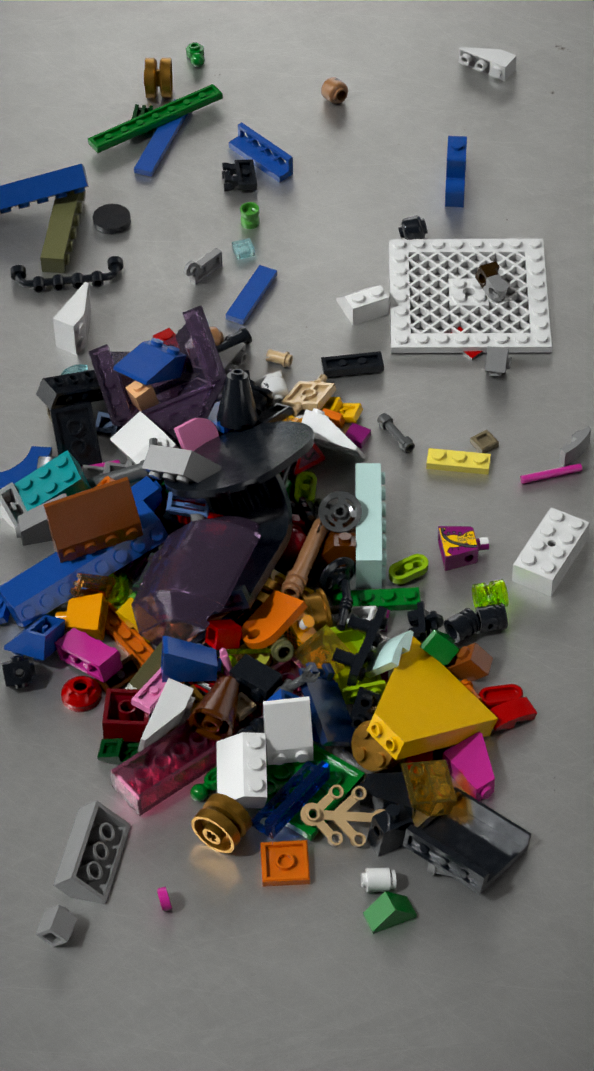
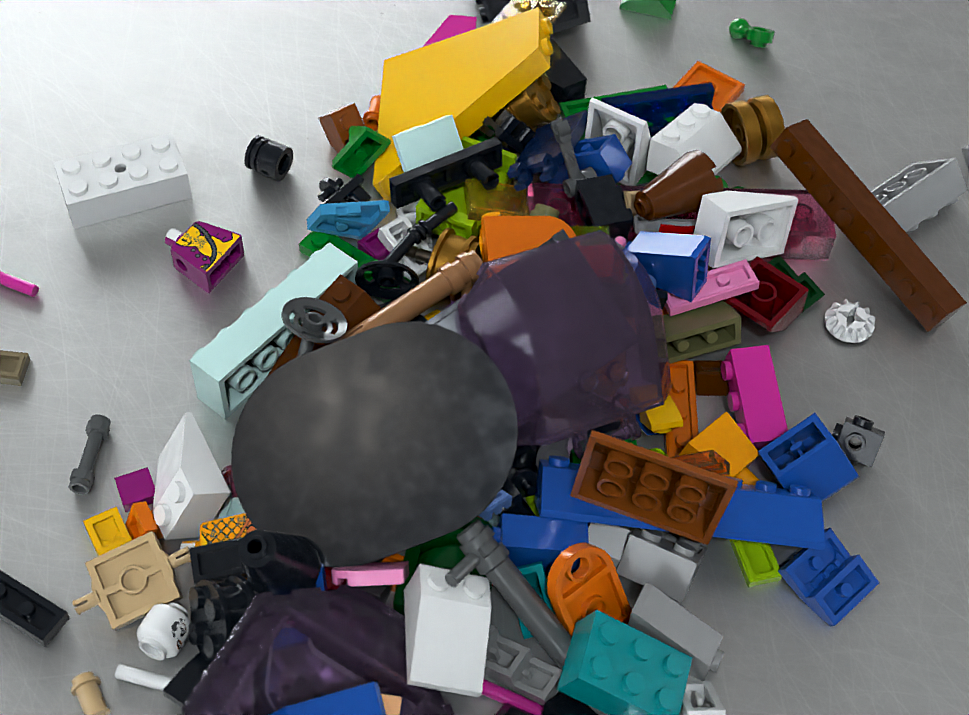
camera: 145 degrees left, 5 degrees up
red piece [61,676,102,712] -> none
light grey slope [142,444,222,484] -> none
dark pink tile [157,886,172,912] -> none
black bar [235,717,264,735] -> none
tan plant [300,785,385,848] -> none
white brick [361,867,396,892] -> none
black torso [367,804,415,857] -> none
lime plate [388,554,429,584] -> none
light yellow plate [426,448,491,475] -> none
black piece [444,608,481,643] -> none
clear neon green wheel [471,579,509,609] -> none
red tile [479,684,523,709] -> none
red slope [489,697,537,731] -> none
none -> dark azure wing [307,200,390,240]
none -> green plate [729,18,775,47]
none -> reddish brown brick [770,119,967,332]
none -> white gear [824,299,876,343]

